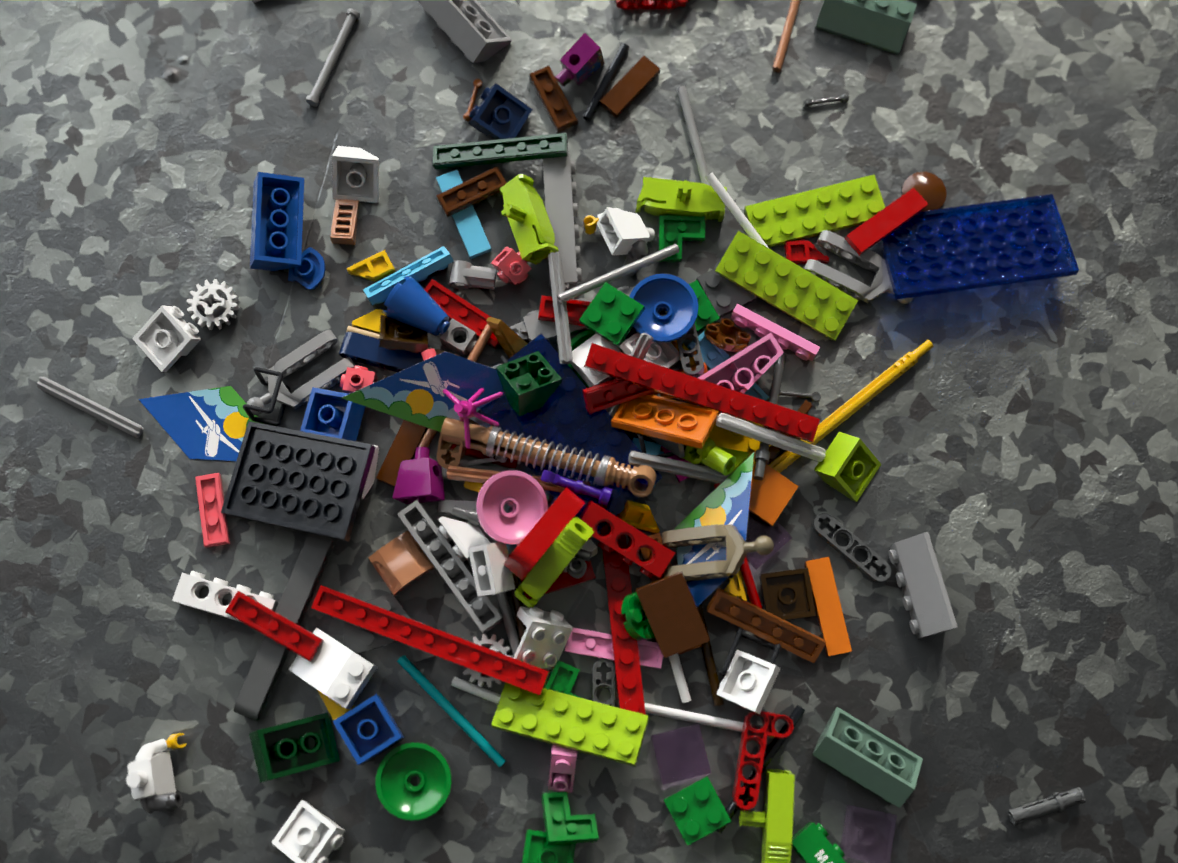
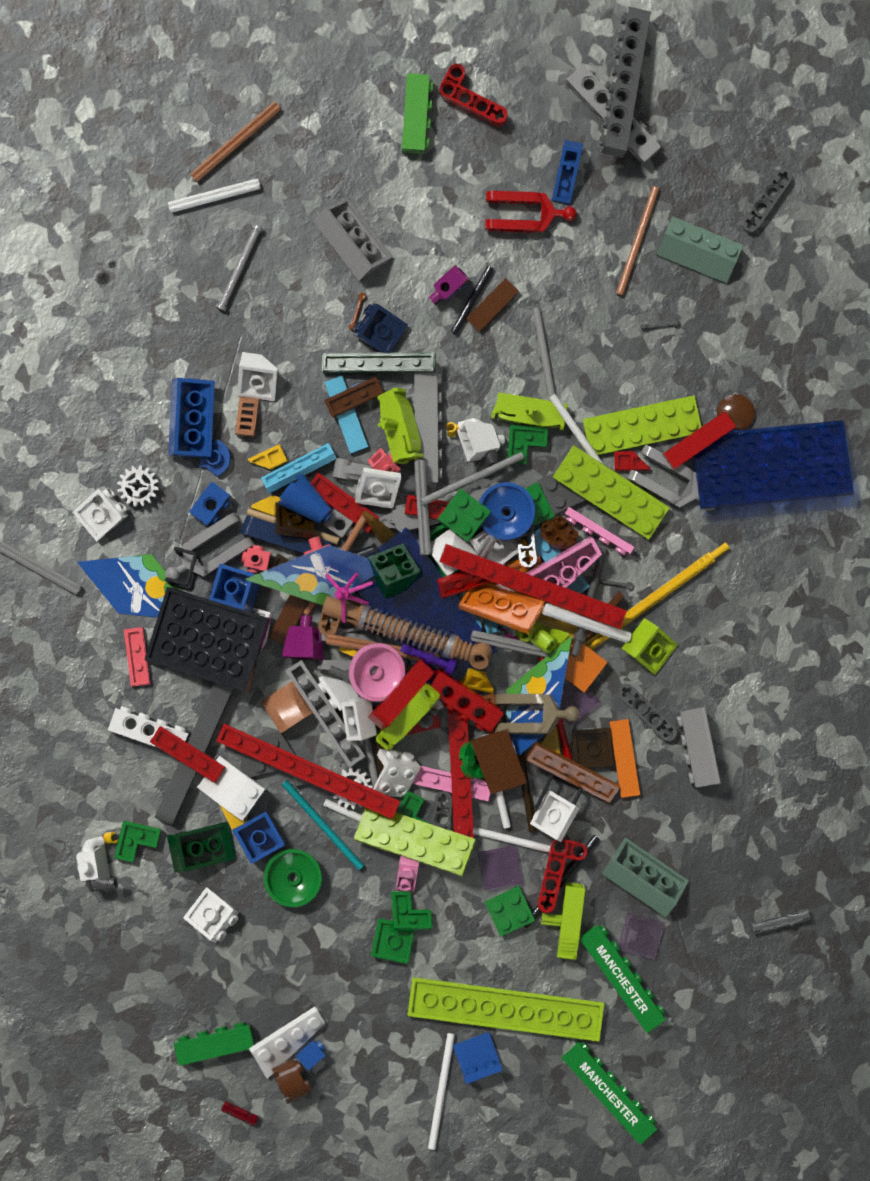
camera: 10 degrees right, 10 degrees up
reddish brown tile [529,65,578,133] -> none
none -> green plate [114,820,161,862]
none -> blue brick [189,481,231,527]
none -> white plate [355,467,401,509]

